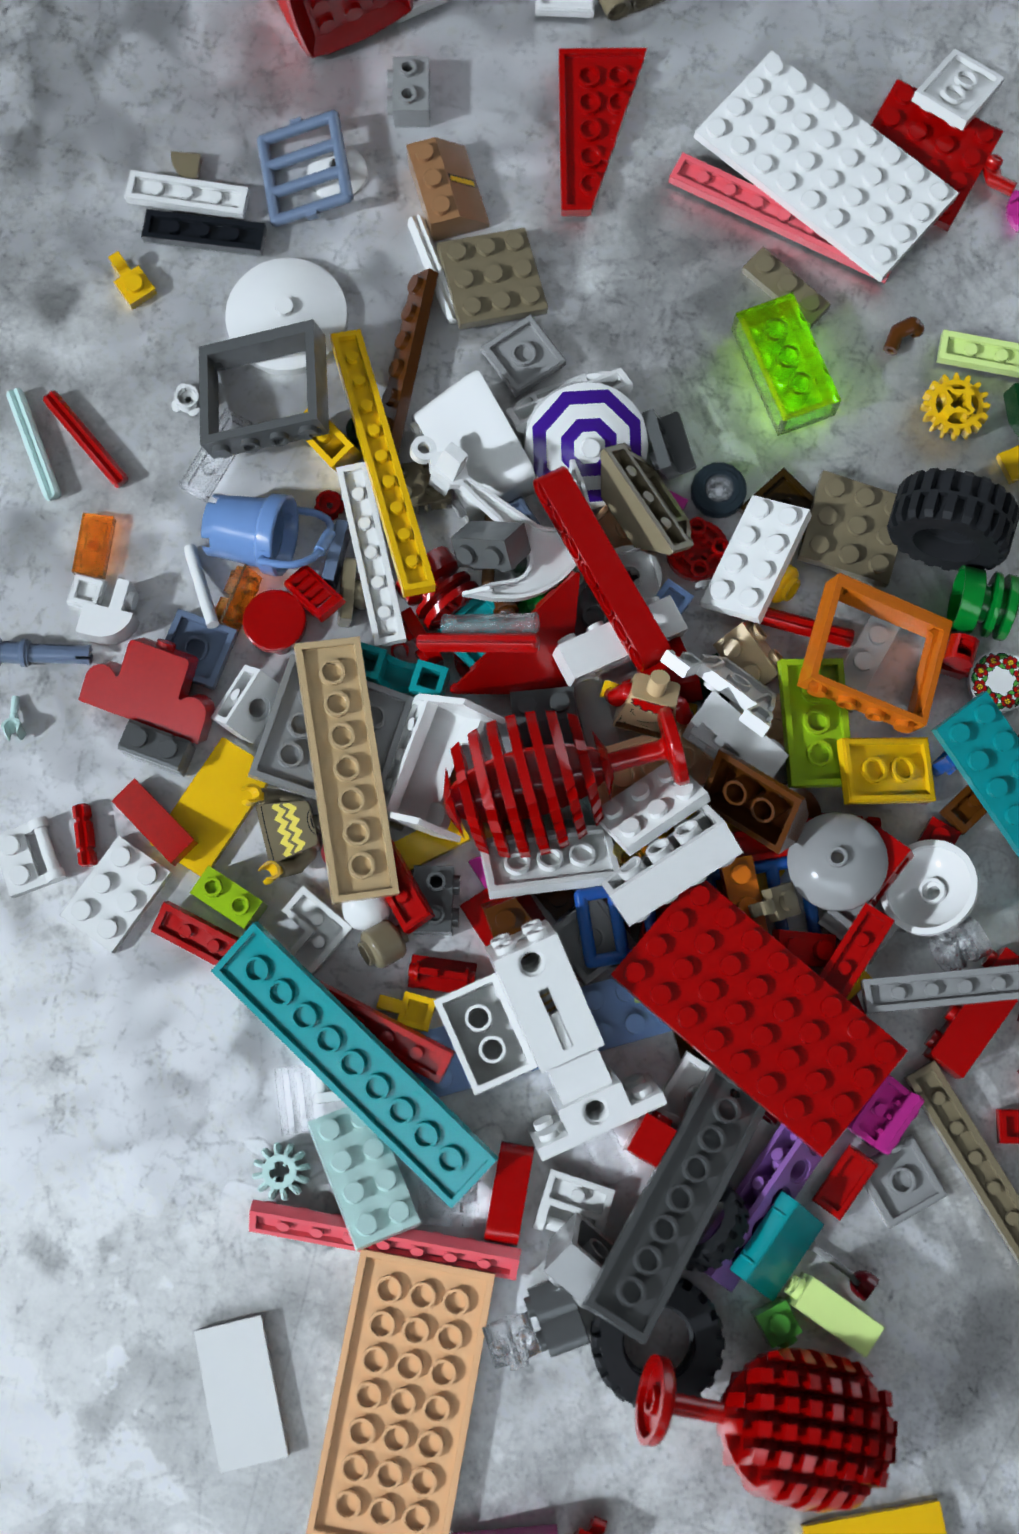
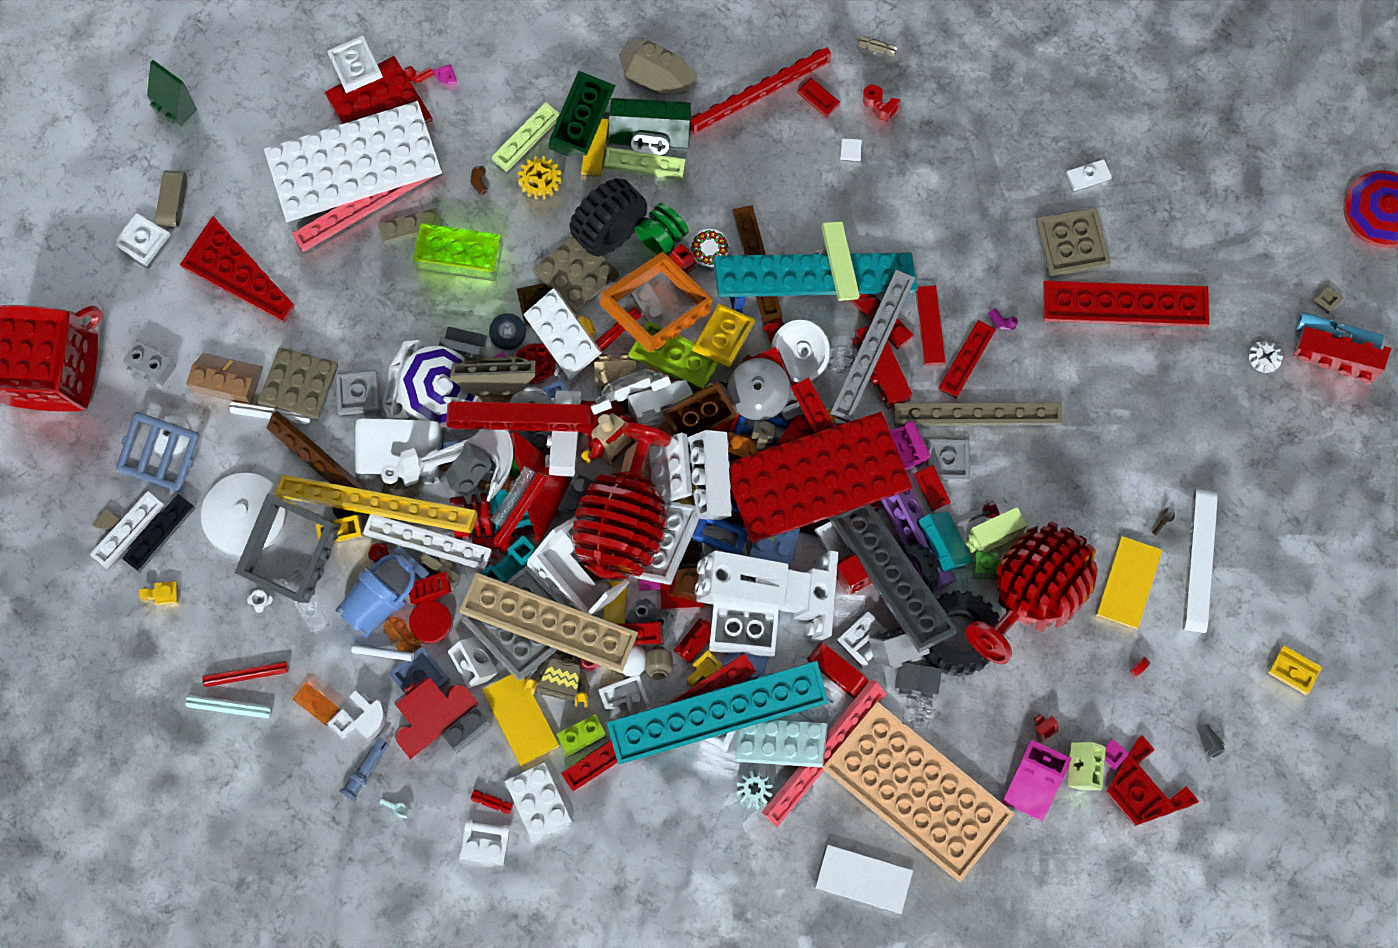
camera: 60 degrees left, 5 degrees down
red tile [112,778,198,866] -> none

